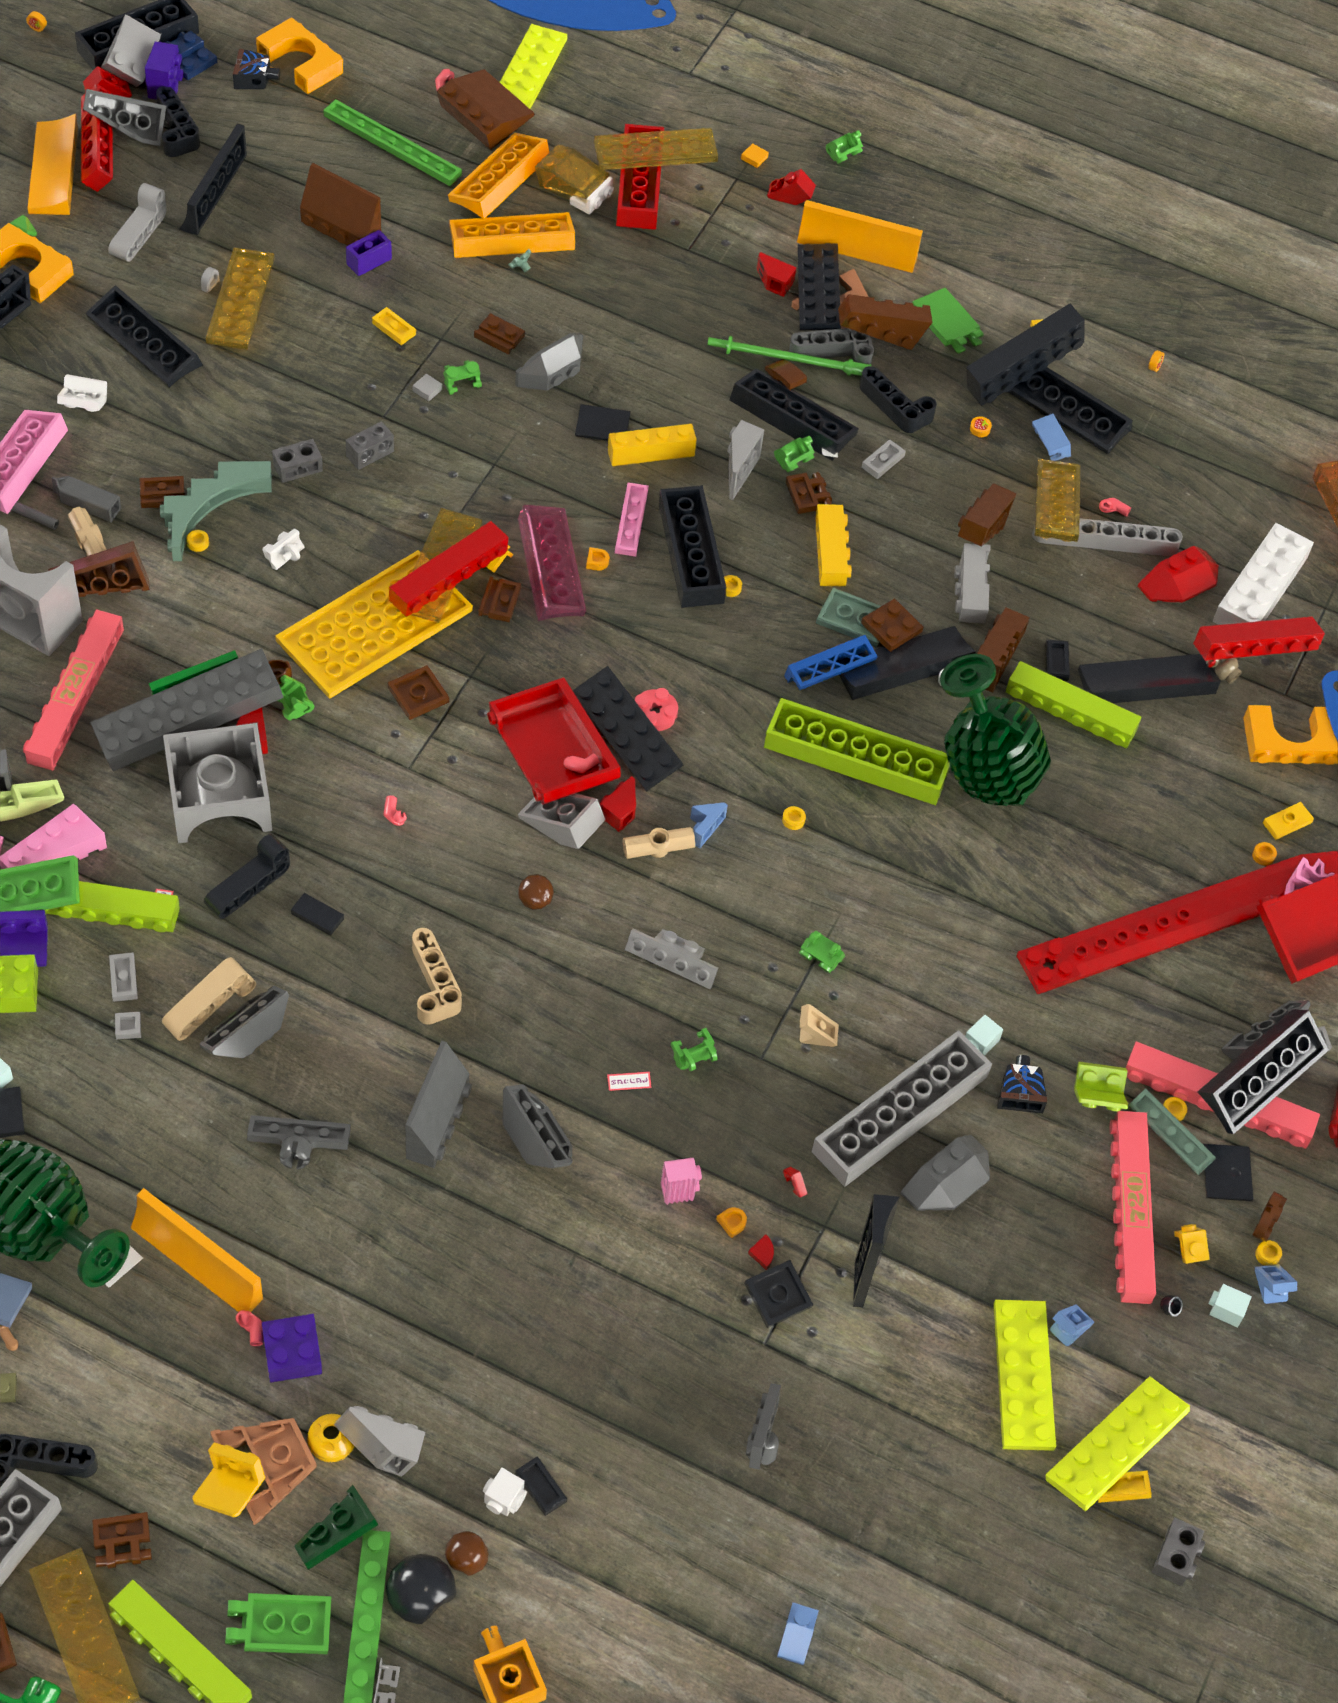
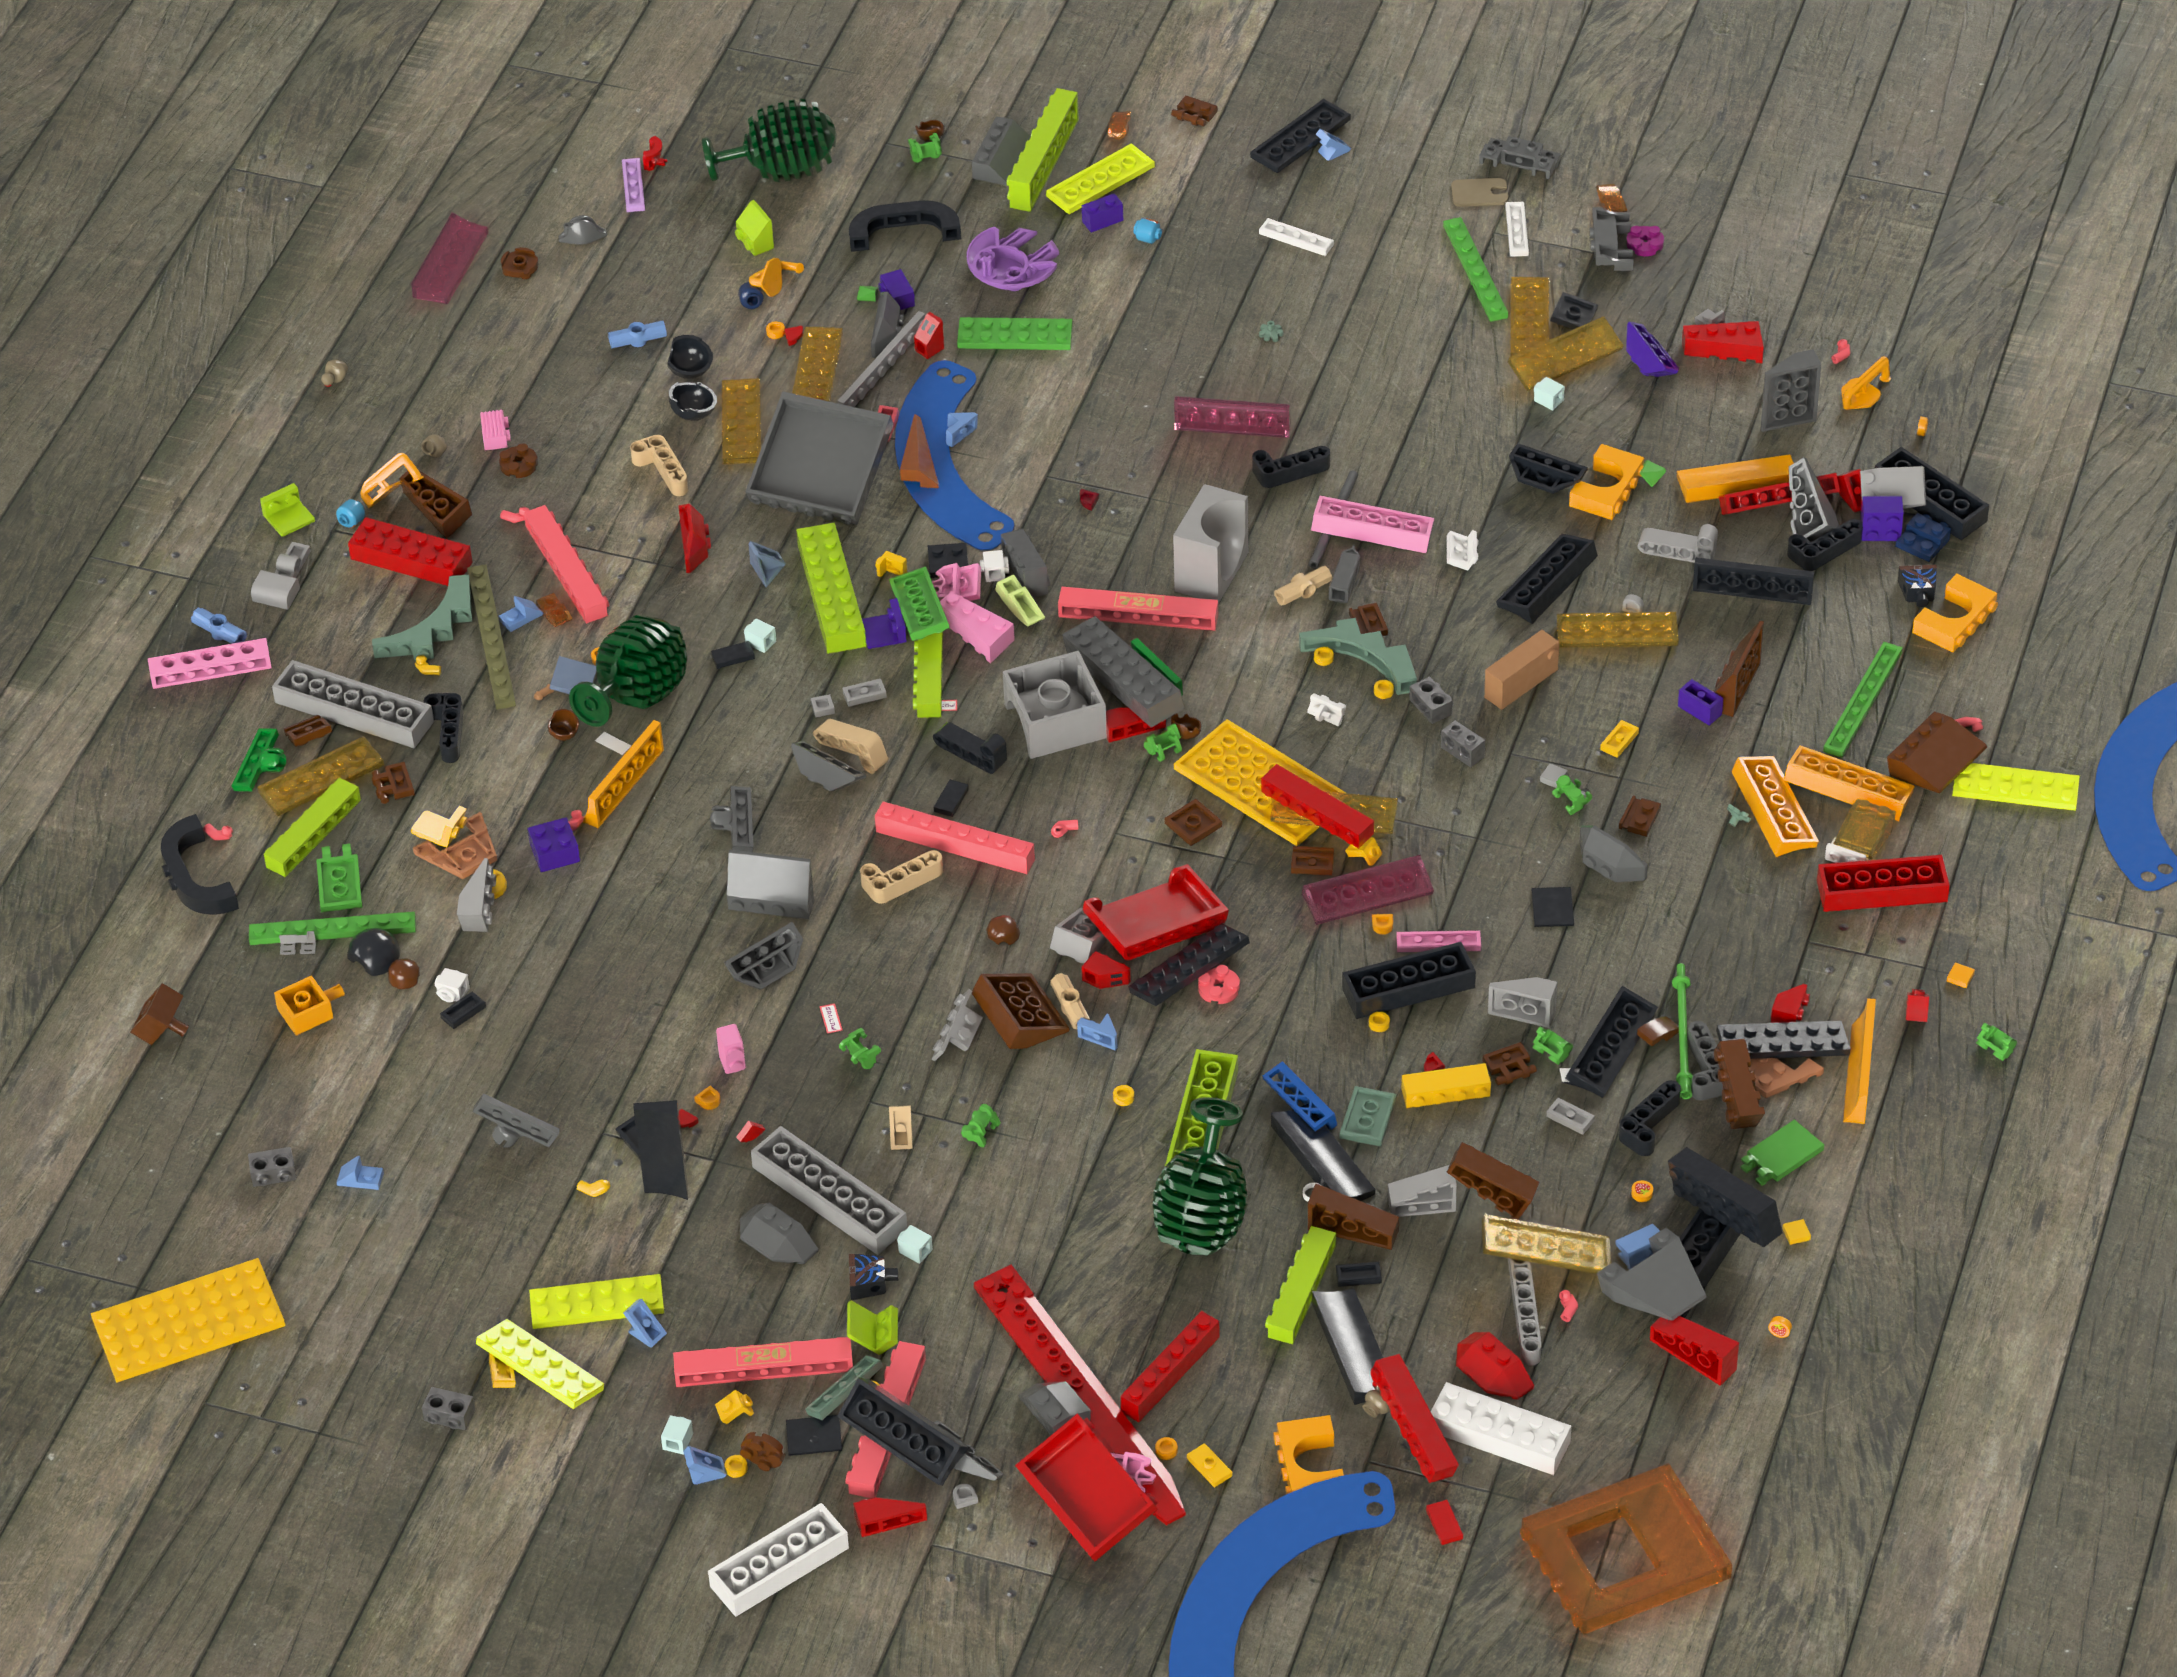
camera: 90 degrees right, 10 degrees down
reddish brown wedge [48,541,150,597] -> none
dark green wing [294,1485,378,1570] -> none
coral arm [564,753,600,774] -> none
clear yellow plate [594,128,718,170] -> none
yellow brick [608,424,697,466] -> none
reddish brown plate [861,598,924,652] -> none
black hinge [1160,1295,1183,1317] -> none
none -> reddish brown hair [547,709,579,741]
none -> yellow arm [577,1180,610,1197]
none -> coral brick [875,802,1035,874]
none -> reddish brown slope [972,973,1070,1049]
none -> dark grey wedge [1018,1381,1091,1435]
none -> red brick [1120,1311,1220,1423]
none -> yellow tile [1374,680,1394,699]
none -> red tile [1424,1052,1445,1072]
none -> medium nougat brick [1484,630,1559,710]
none -> dark grey wedge [1597,1228,1707,1321]
none -> red wedge [1650,1316,1739,1386]

